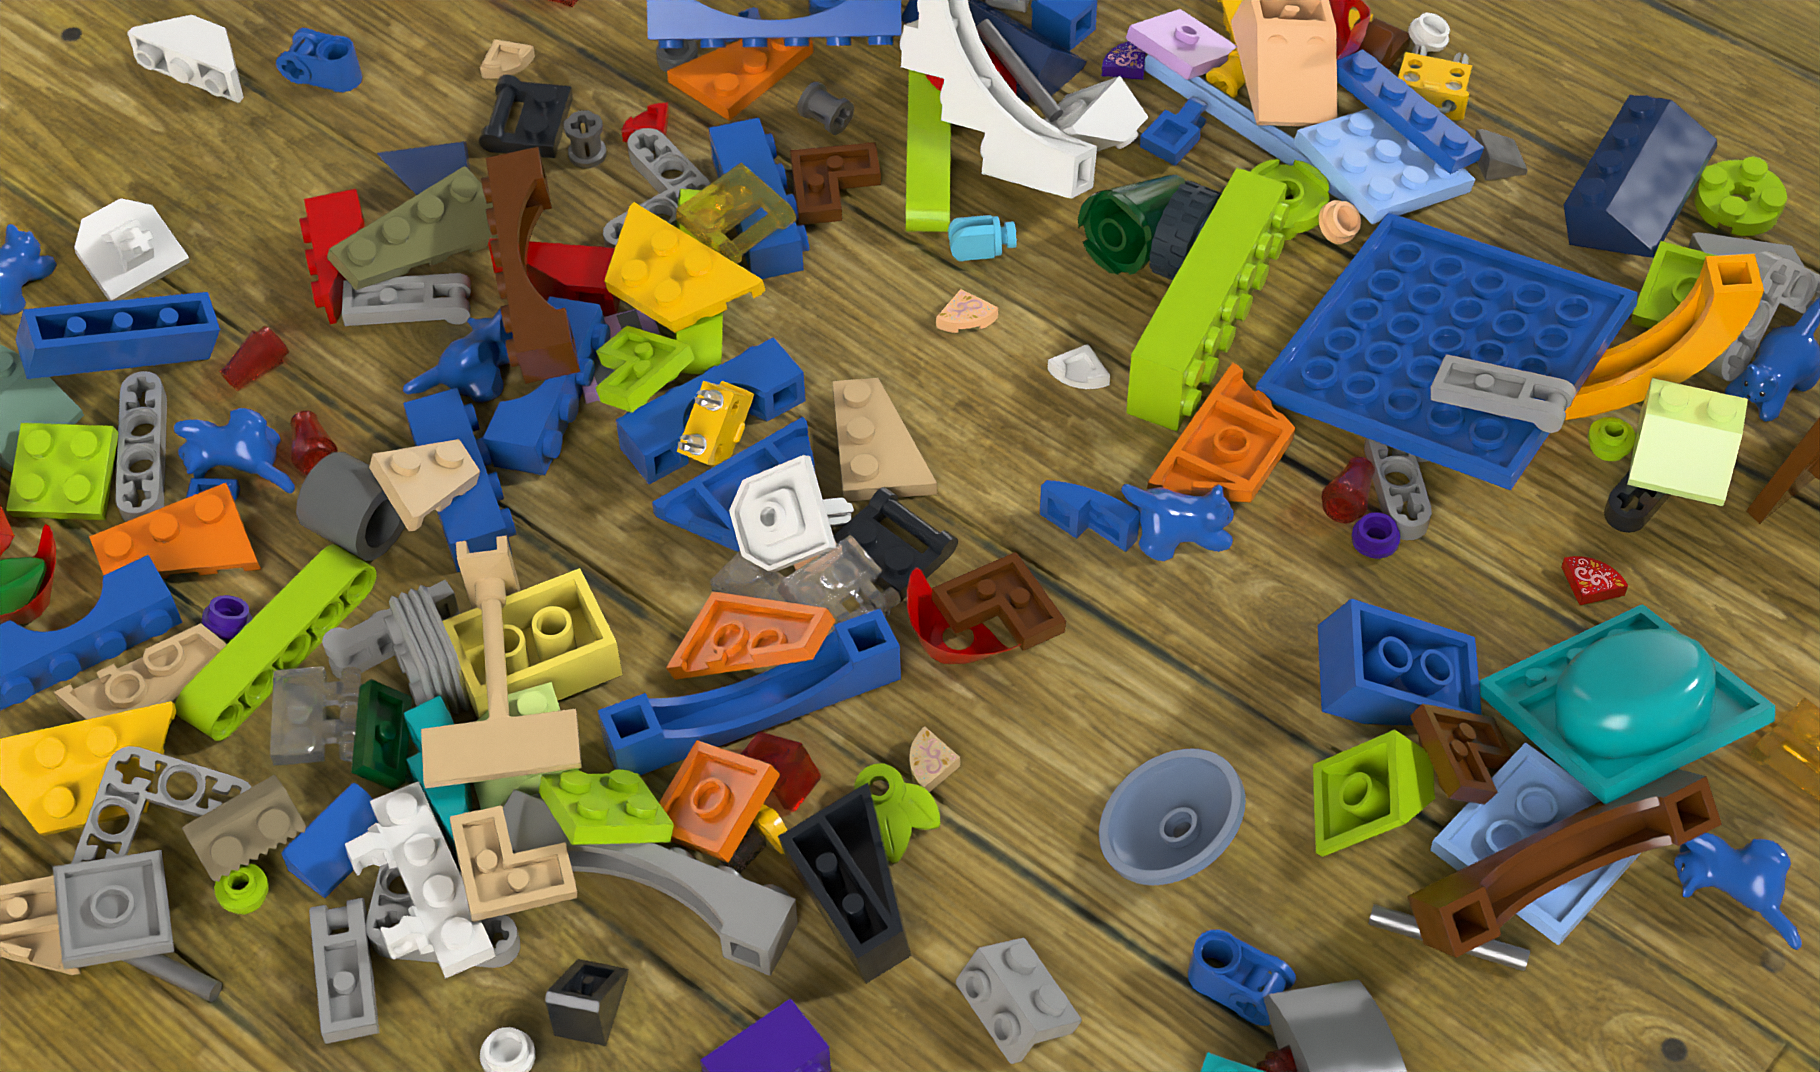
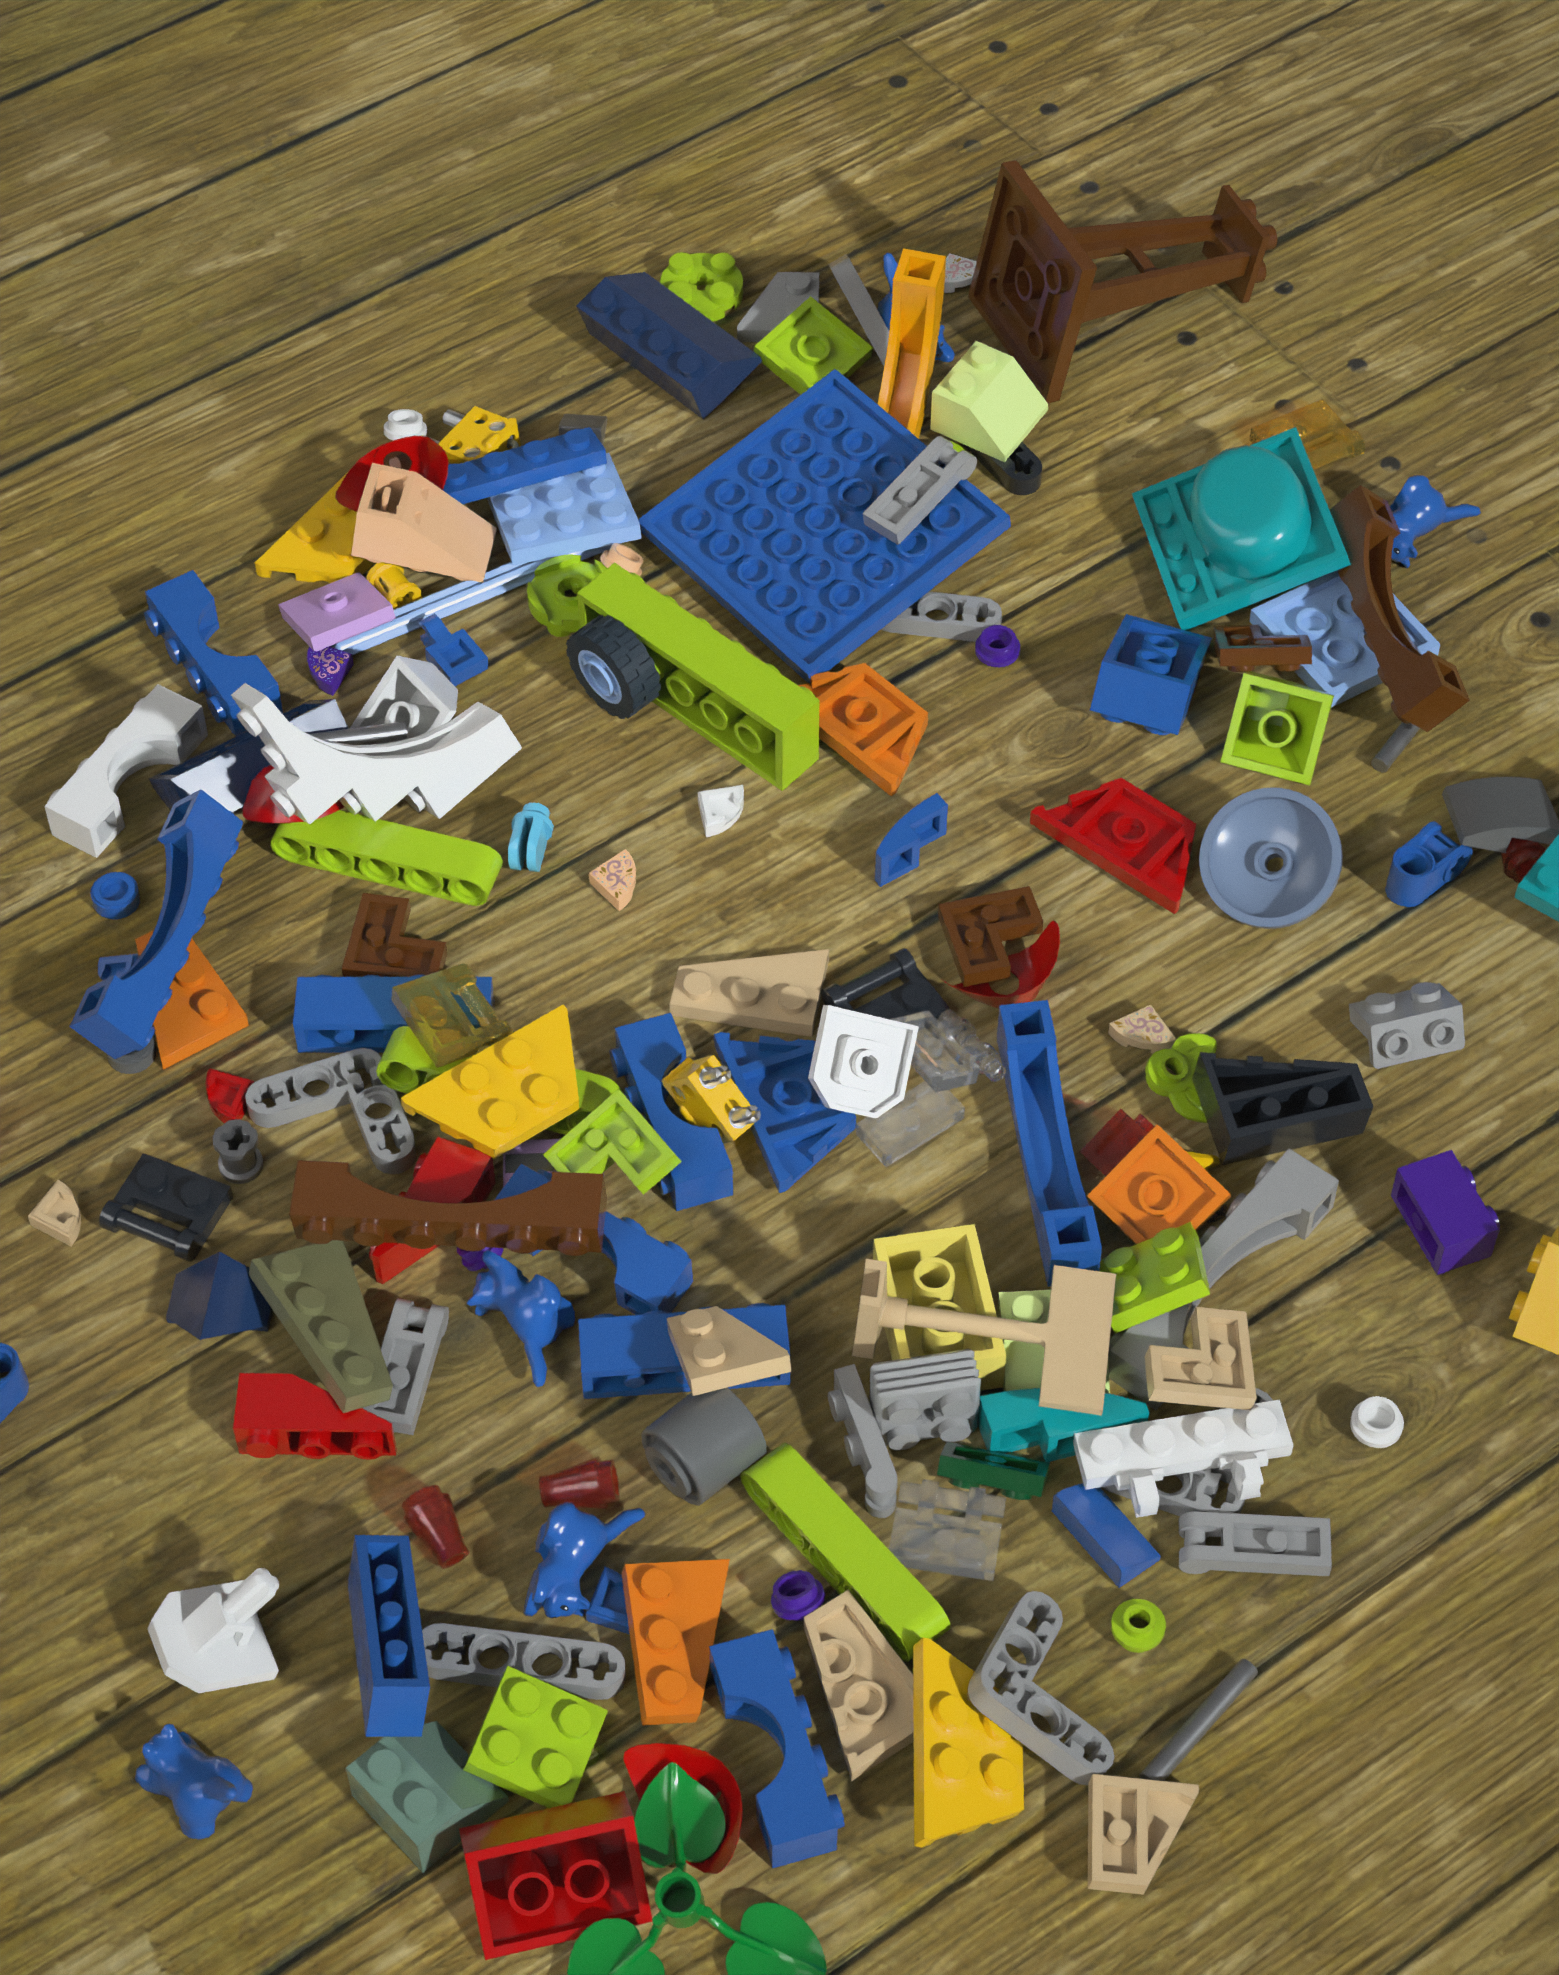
camera: 75 degrees left, 0 degrees up
light grey plate [53,850,174,970] -> none
dark tan brick [182,775,306,882] -> none
black slope [545,959,629,1046] -> none
orange wing [666,591,835,680] -> none
flat silver bush [797,81,854,135] -> none
dark green cone [1078,175,1186,275] -> none
blue animal [1121,484,1234,561] -> none
clear red cone [1321,457,1375,524] -> none
red tile [1561,556,1628,605] -> none
none -> red wing [1030,777,1196,914]

